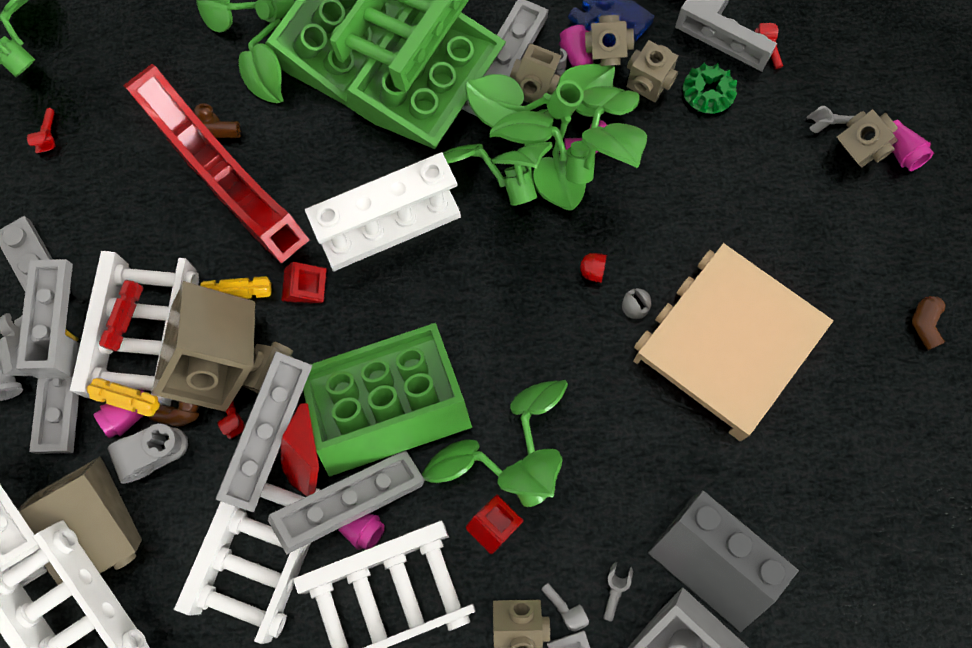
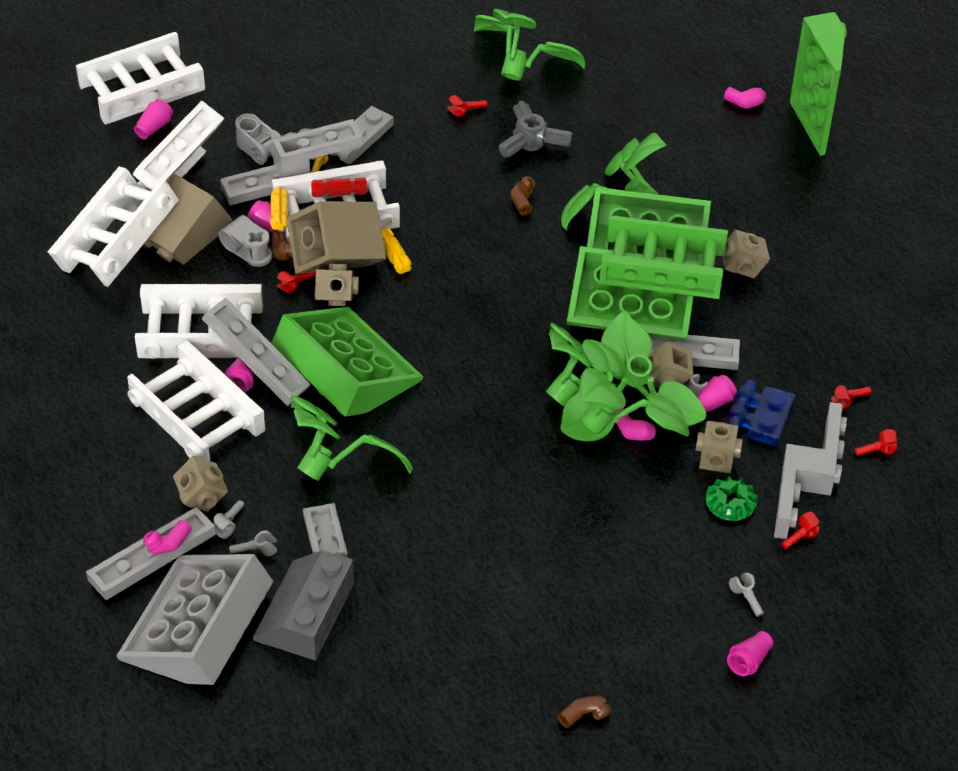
camera: 65 degrees right, 25 degrees down
red arch [123,64,309,263] -> none
light grey plate [216,351,313,512] -> none
red slope [281,403,319,496] -> none
red slope [282,262,326,303] -> none
white fence [304,152,461,271] -> none
red slope [466,495,524,554] -> none
red hinge [580,253,607,283] -> none
dark tan brick [585,15,634,66] -> none
light grey hinge [622,288,652,319] -> none
tan panel [633,243,834,441] -> none
dark tan brick [837,109,898,167] -> none
none -> light grey plate [303,503,348,558]
none -> dark grey bush [499,101,572,158]

